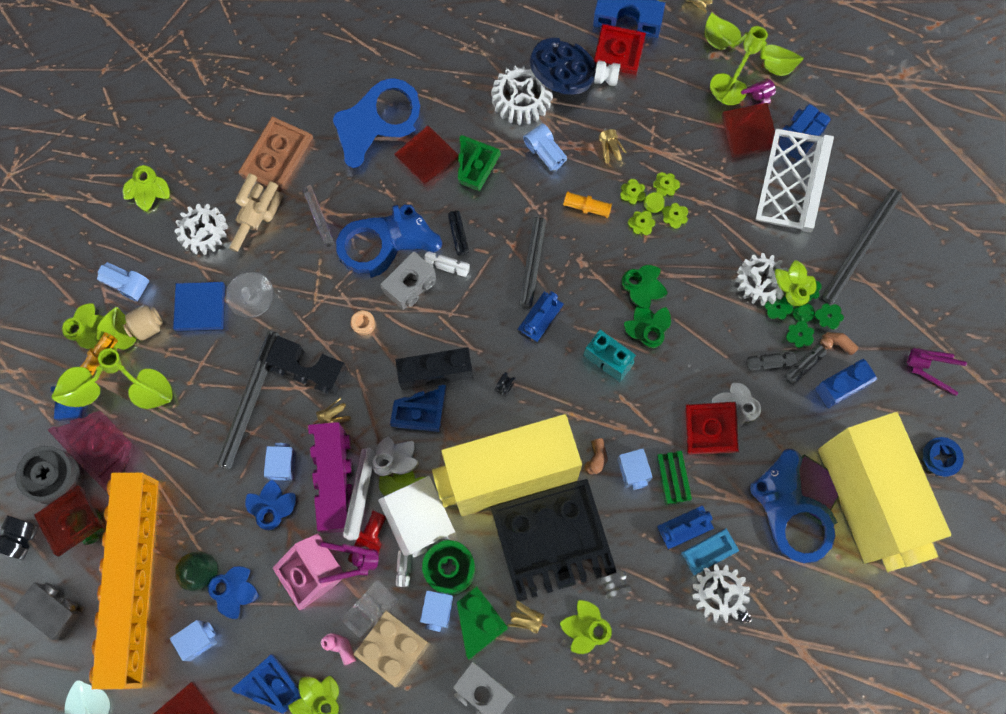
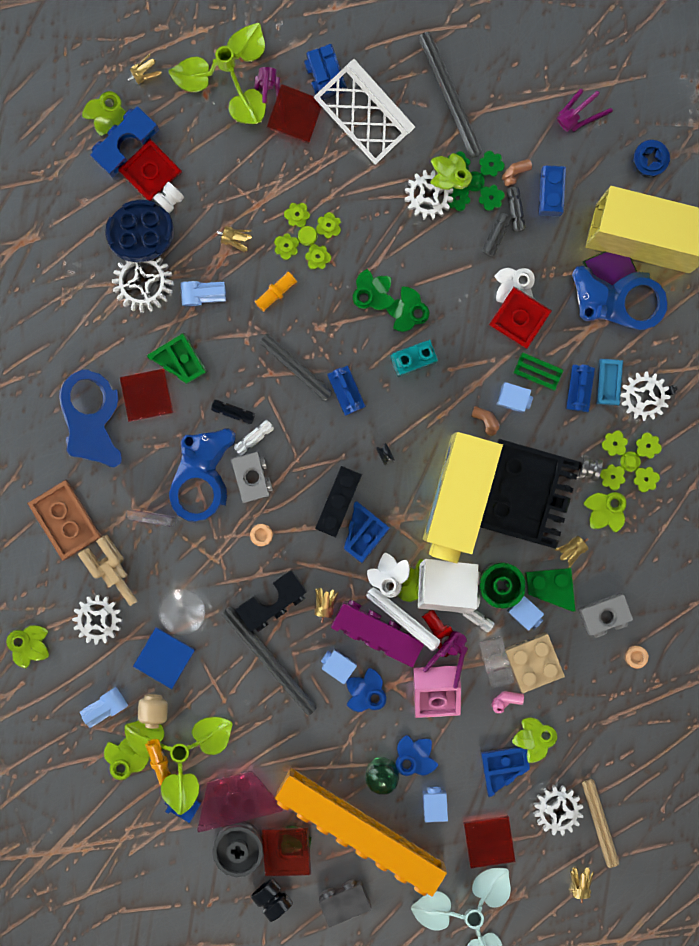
camera: 60 degrees left, 15 degrees up
none -> lime plant [600,431,662,492]

